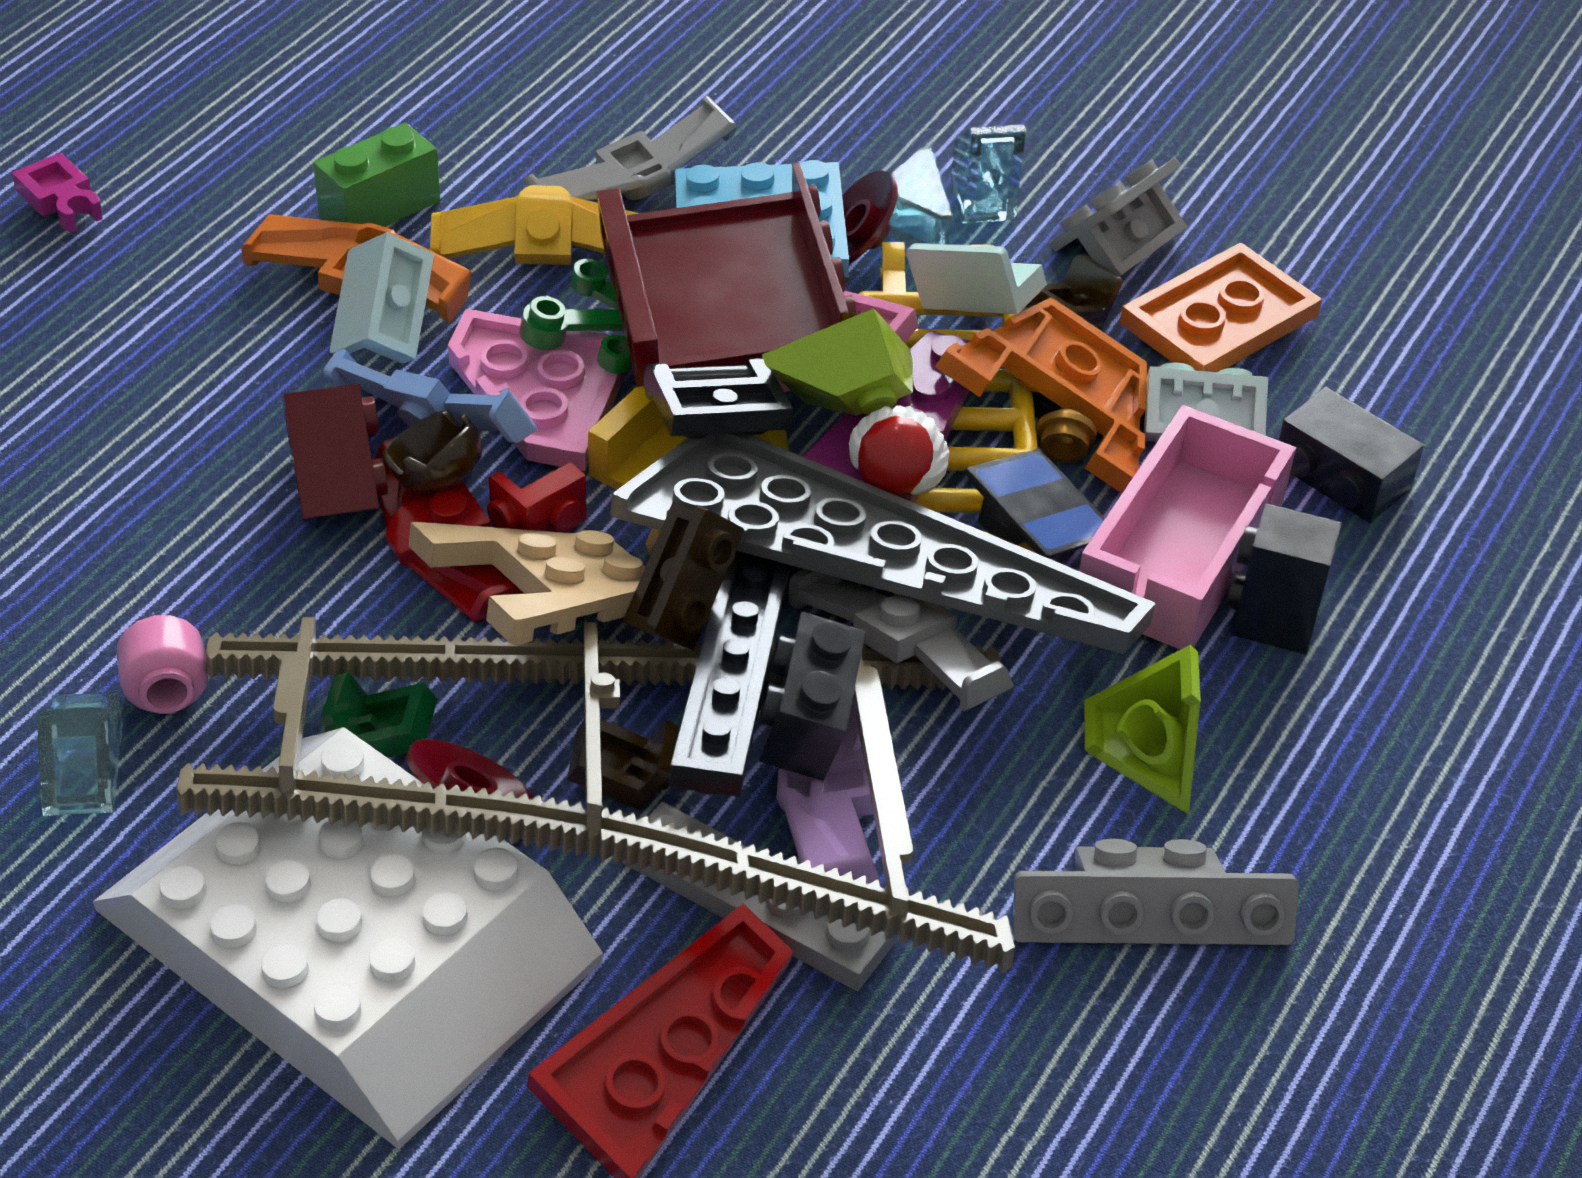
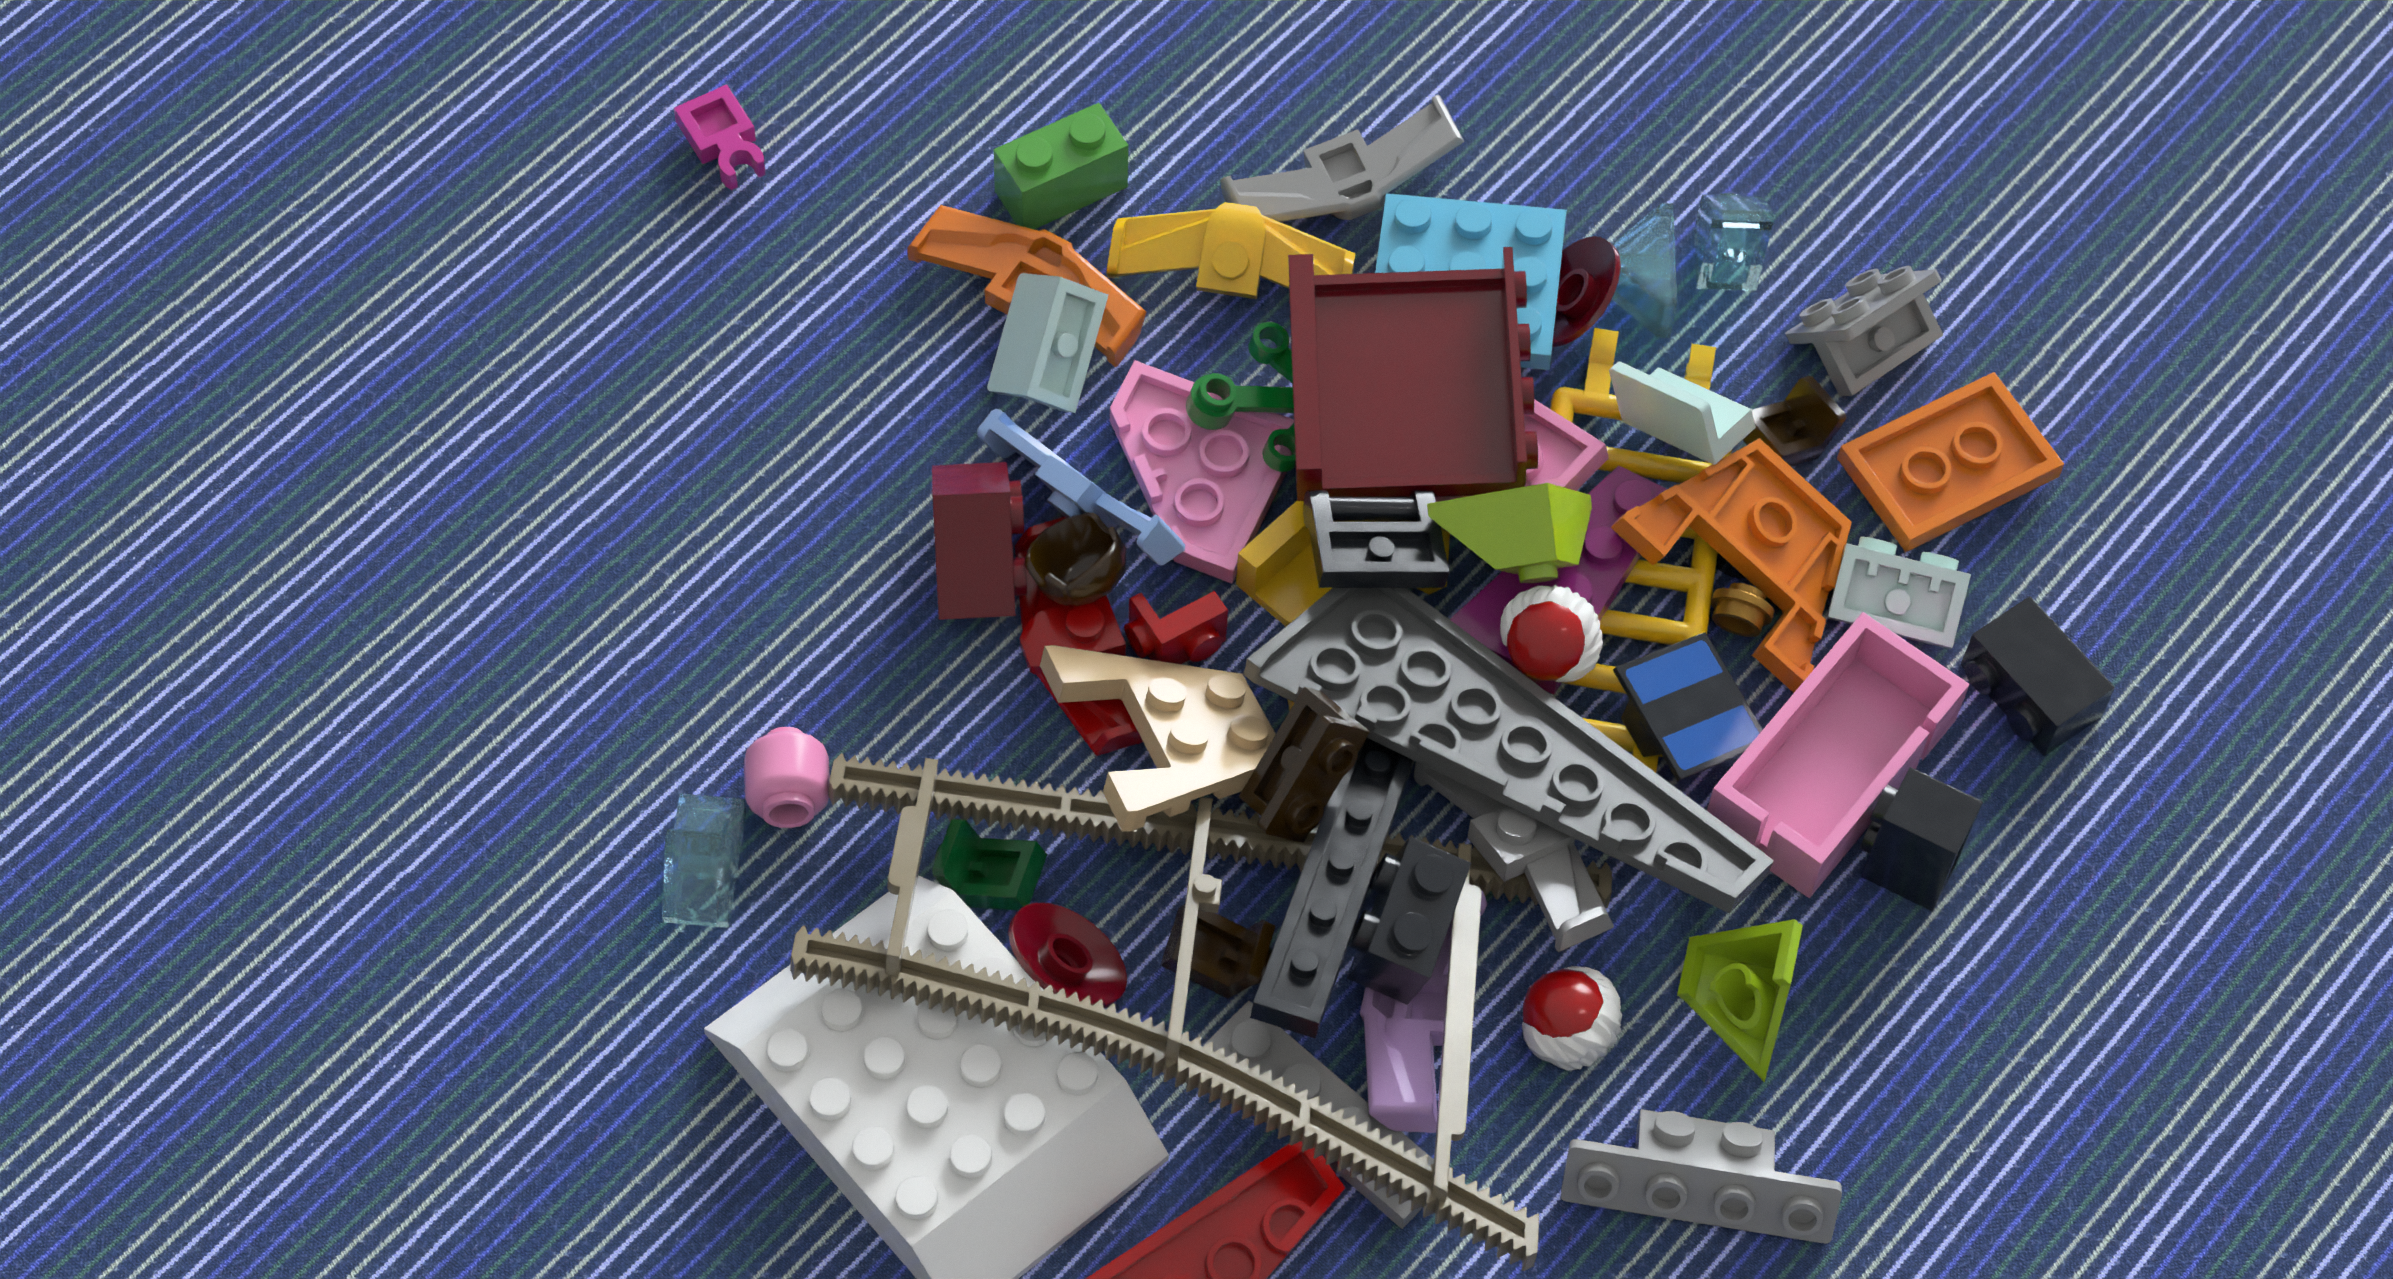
camera: 10 degrees right, 15 degrees up
none -> hair [1522,966,1622,1071]

